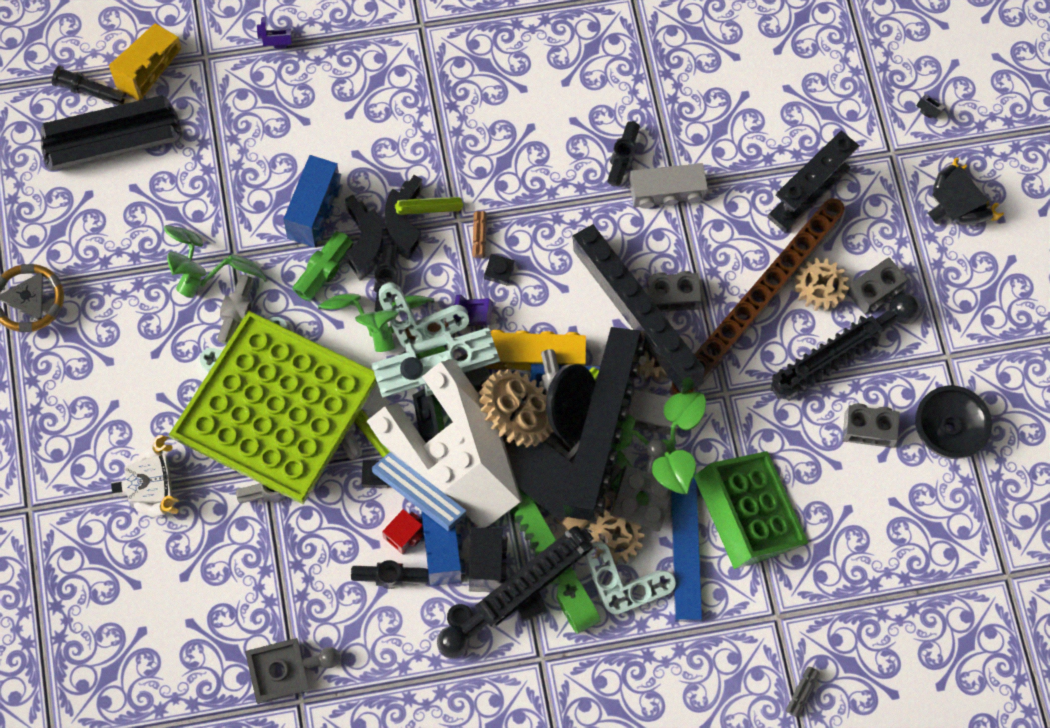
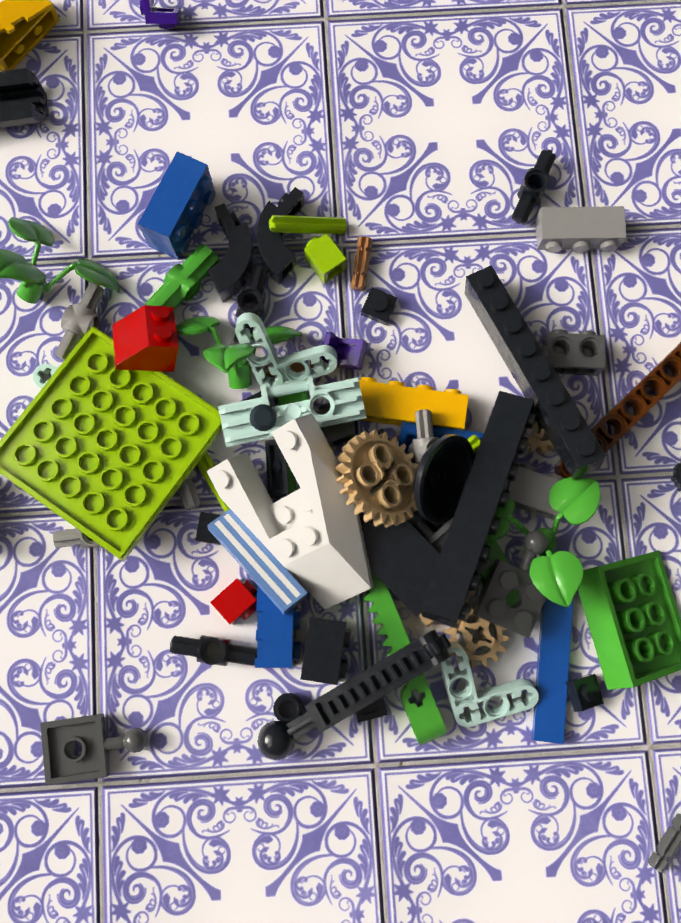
camera: 10 degrees right, 10 degrees up
none -> red slope [112,305,179,372]
none -> lime brick [304,233,346,284]
none -> black plate [566,674,604,712]

